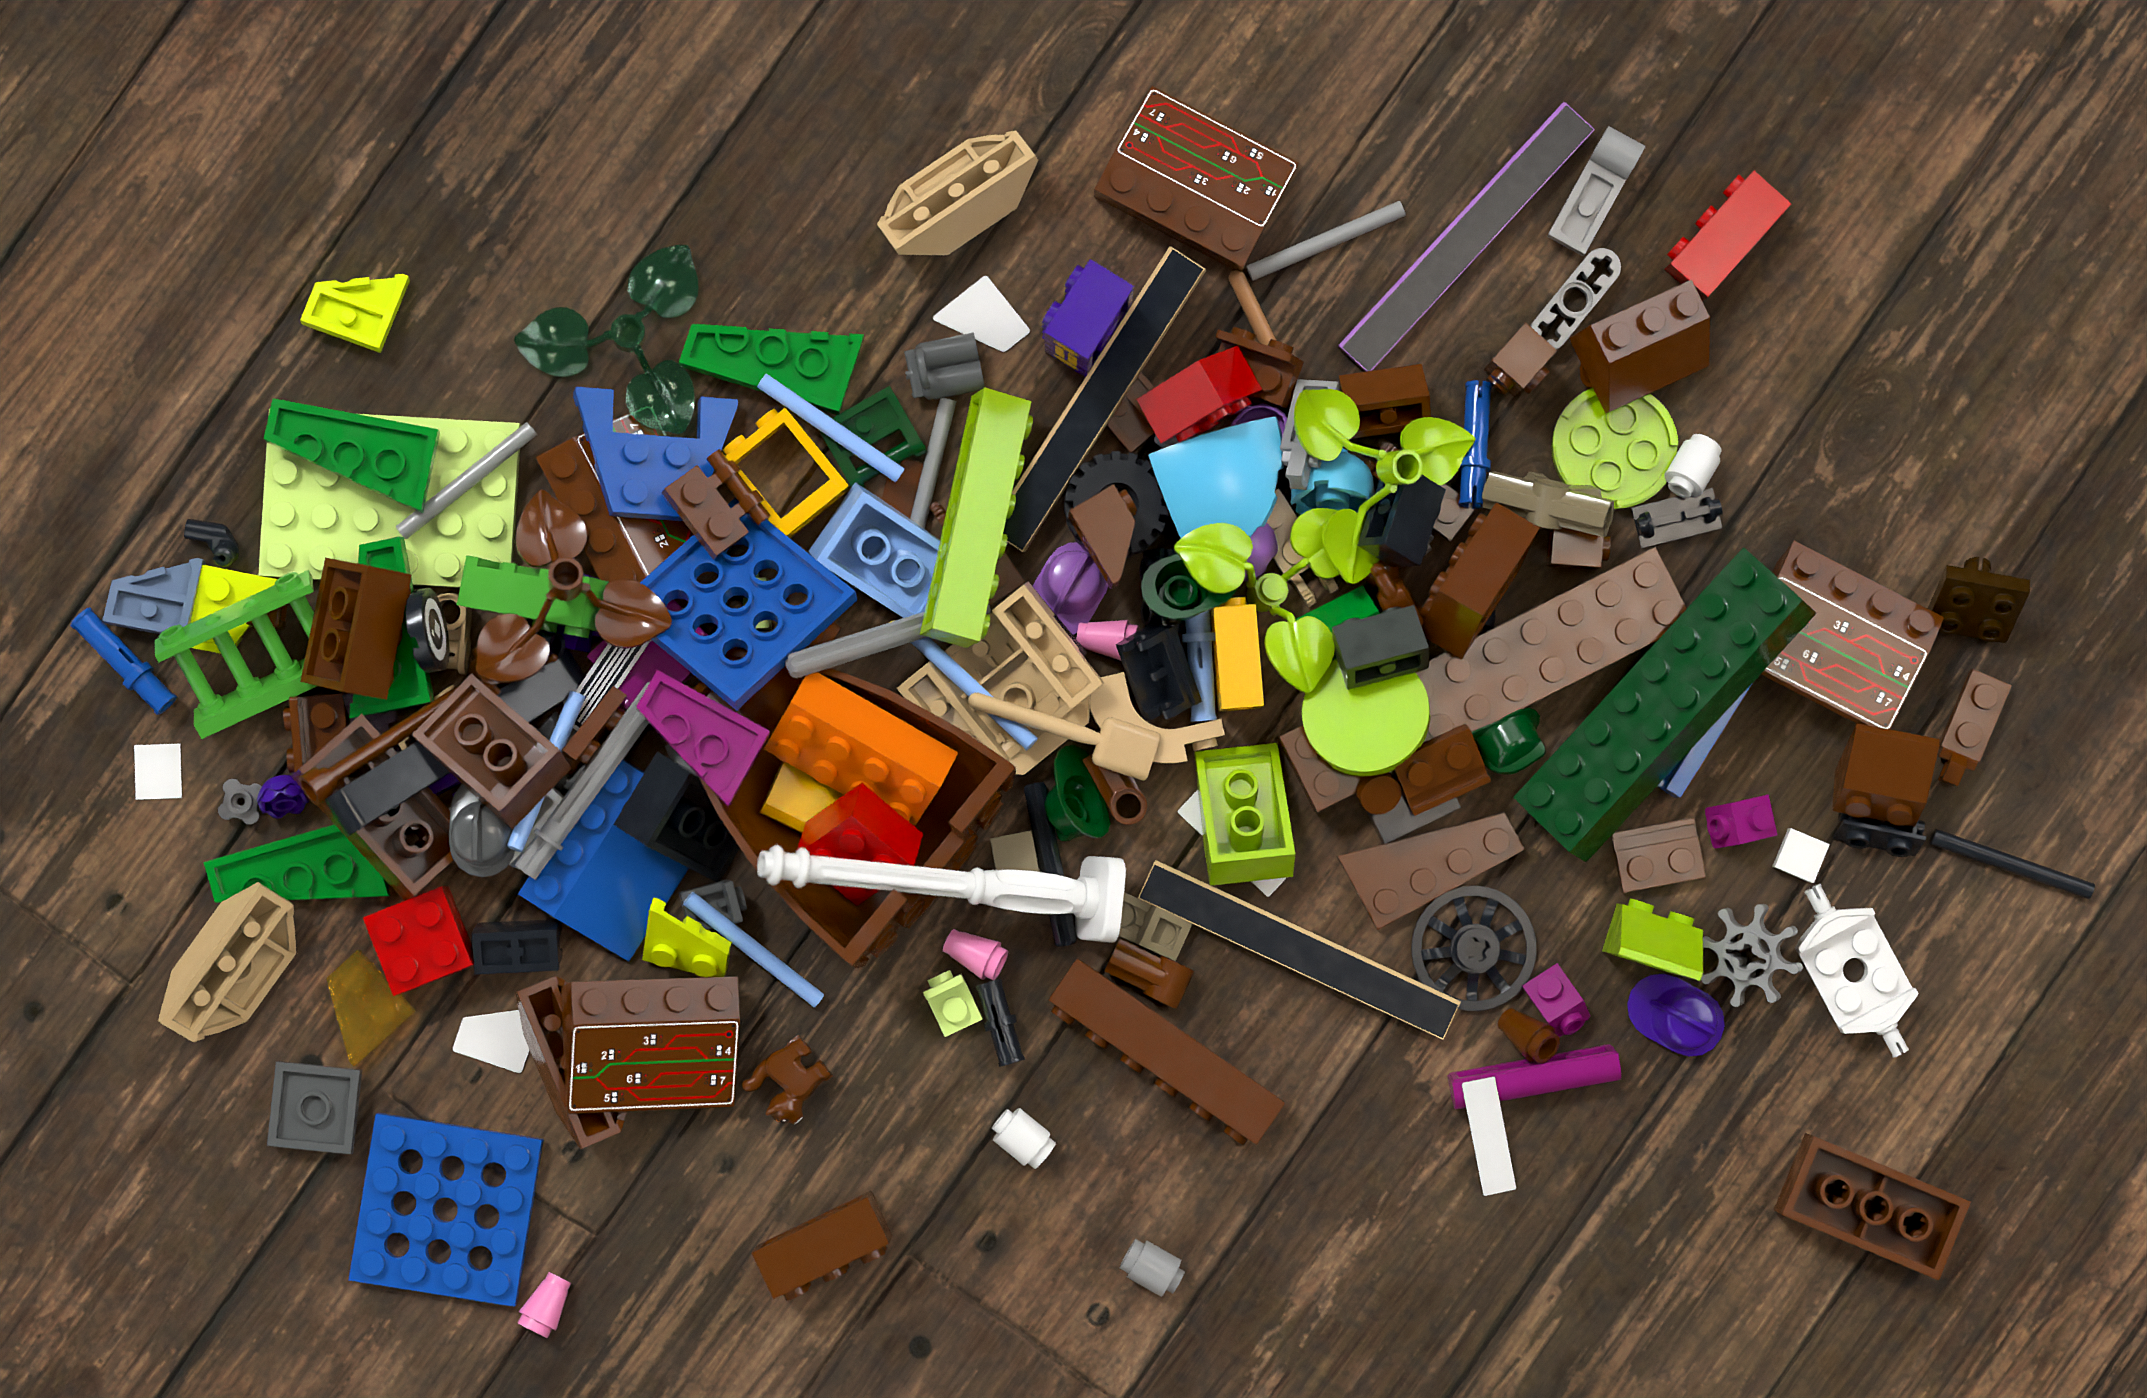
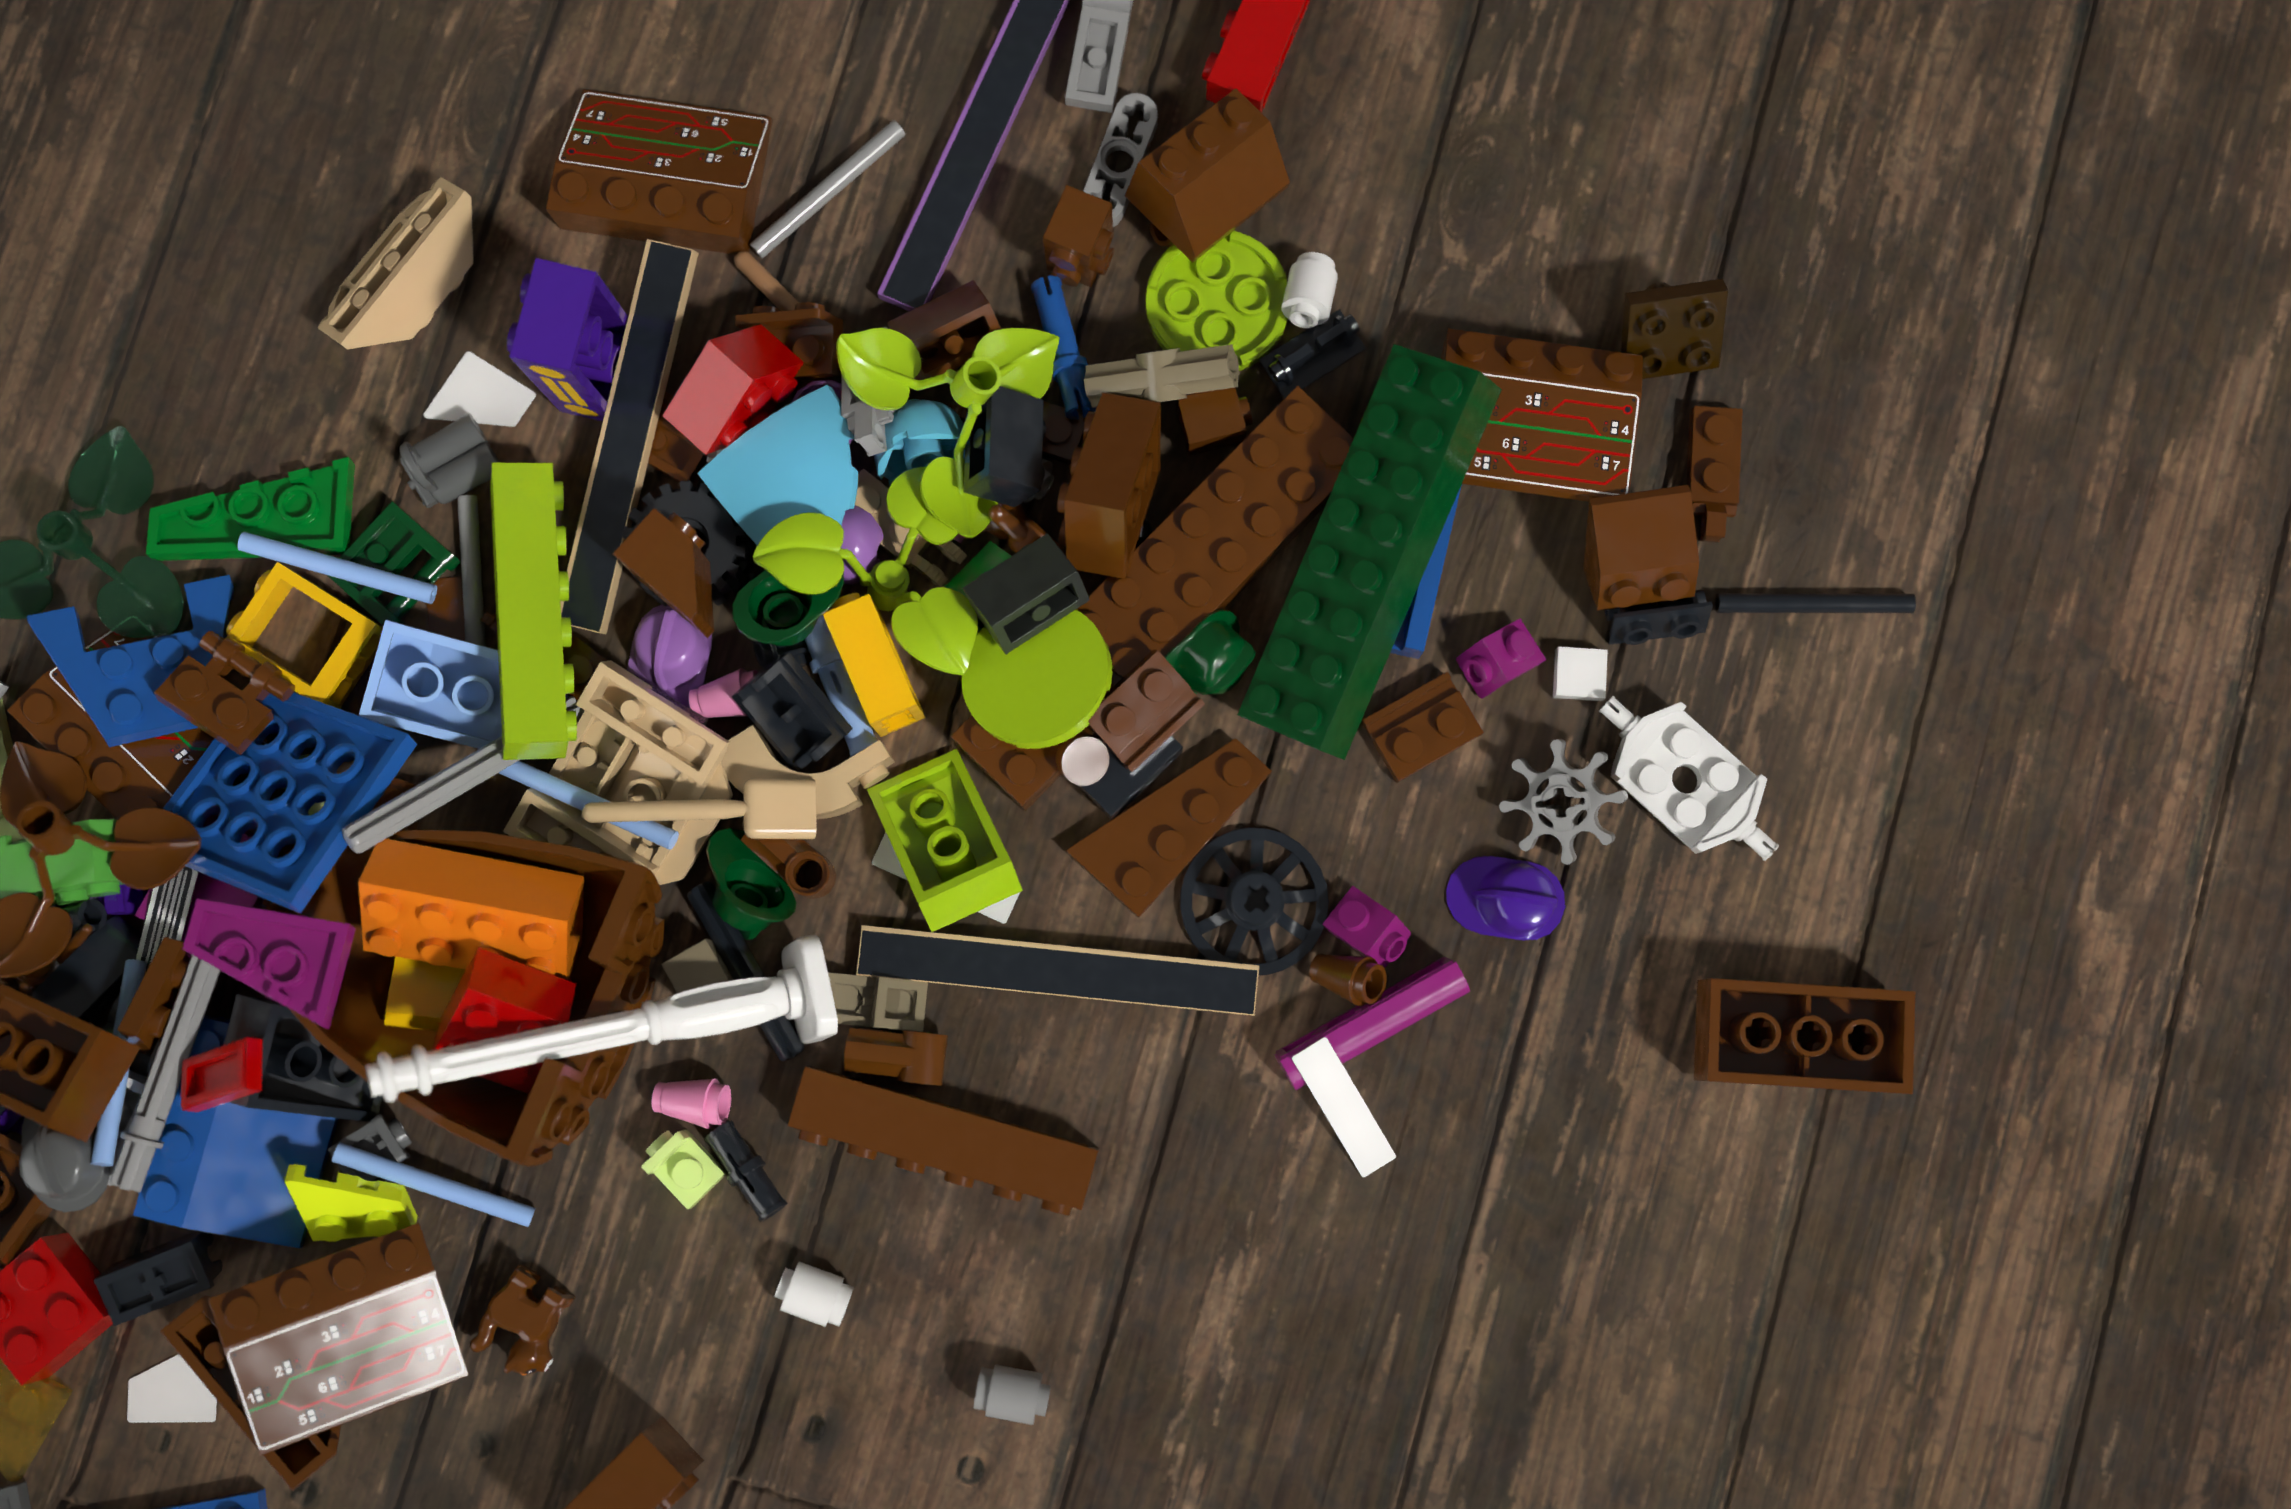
camera: 15 degrees left, 5 degrees down
lime slope [1602,898,1703,981] -> none
none -> red tile [181,1037,263,1112]

